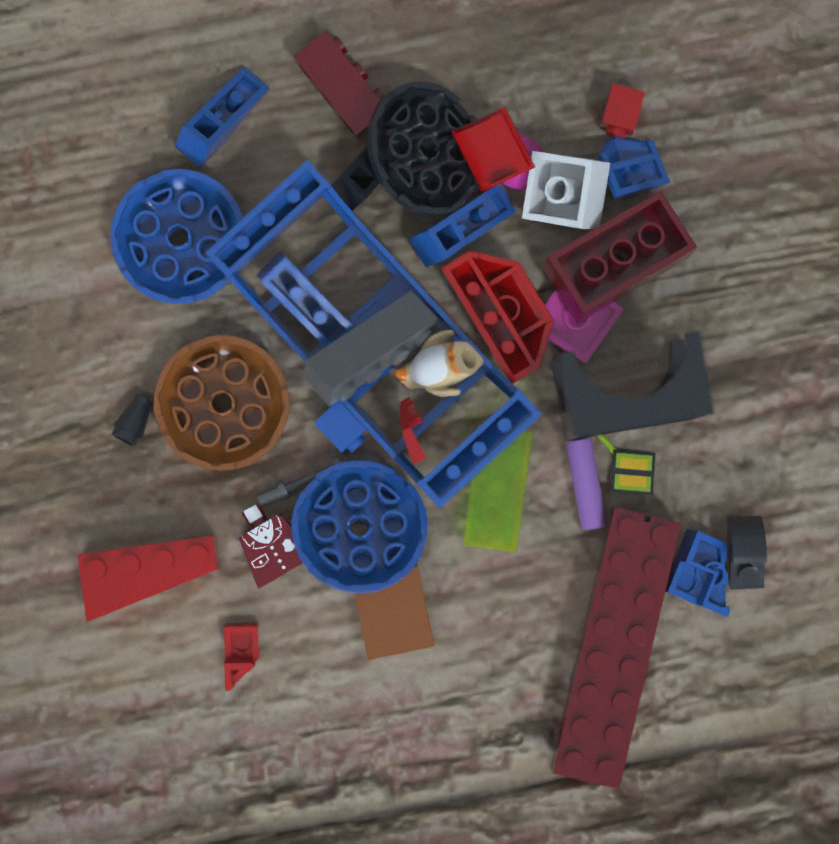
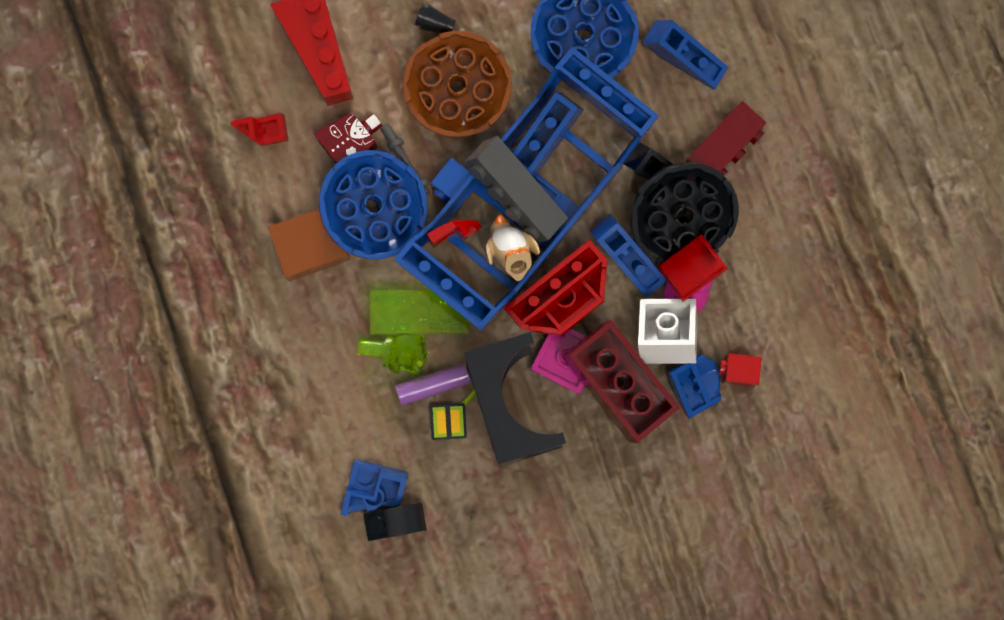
camera: 85 degrees right, 5 degrees down
dark red piece [550,507,681,789] -> none
none -> clear neon green piece [357,333,429,374]

